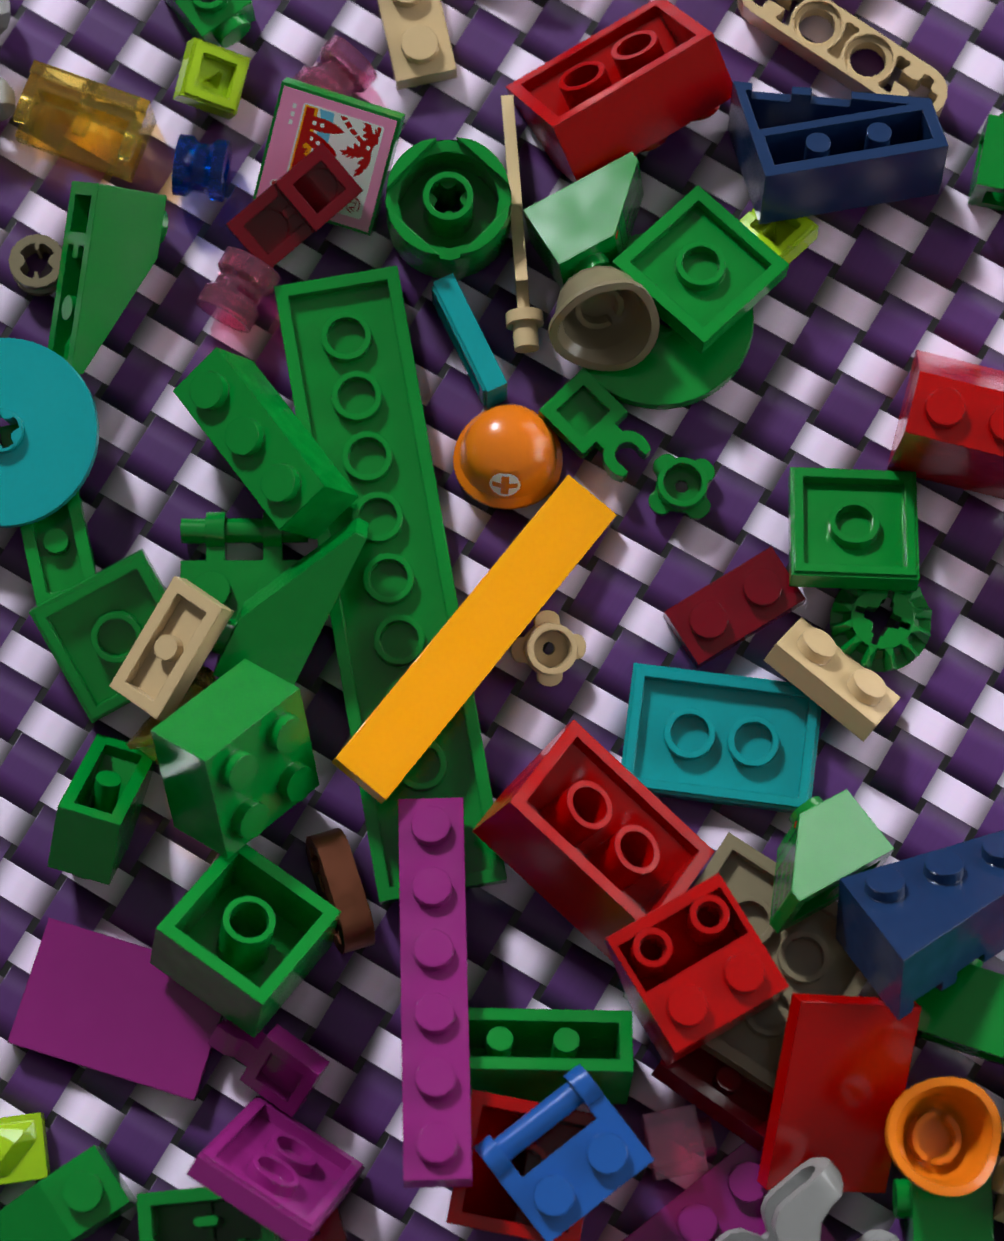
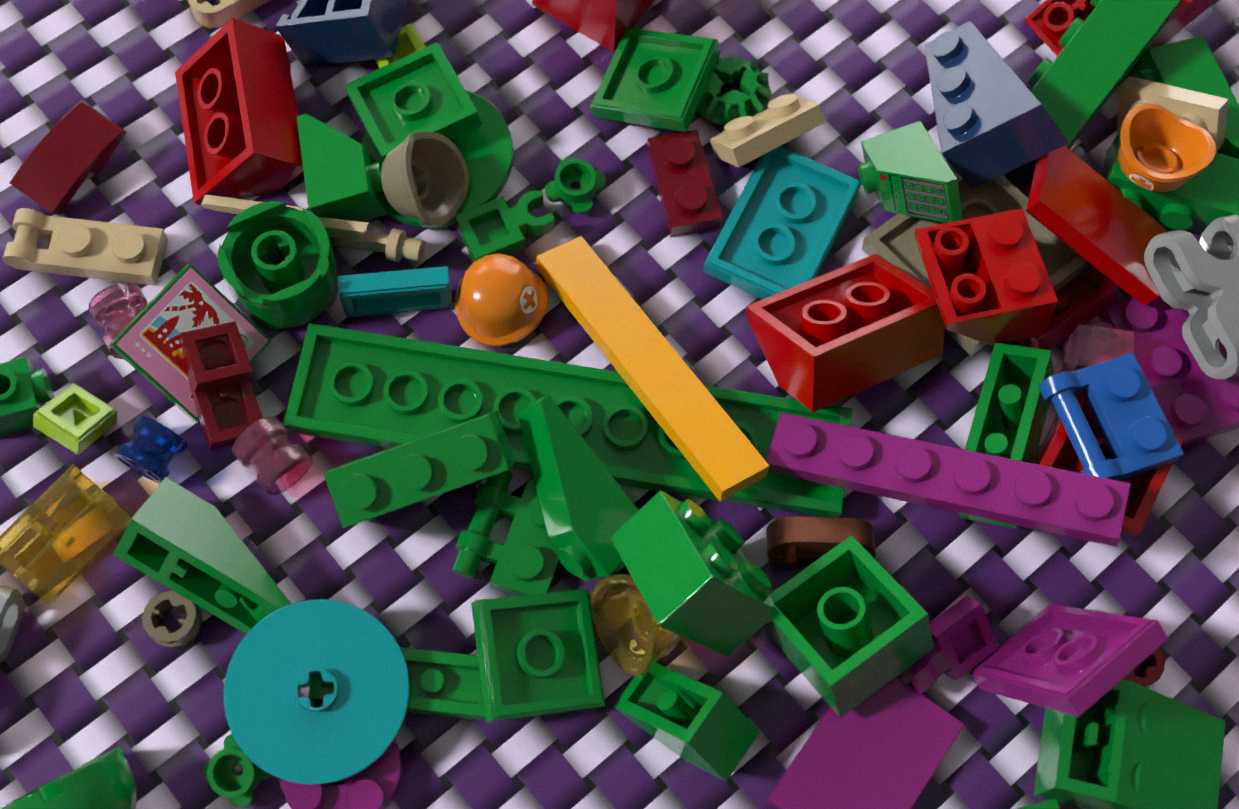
camera: 75 degrees left, 10 degrees down
tan plate [110,576,234,721] -> none
tan plate [510,610,586,687] -> none

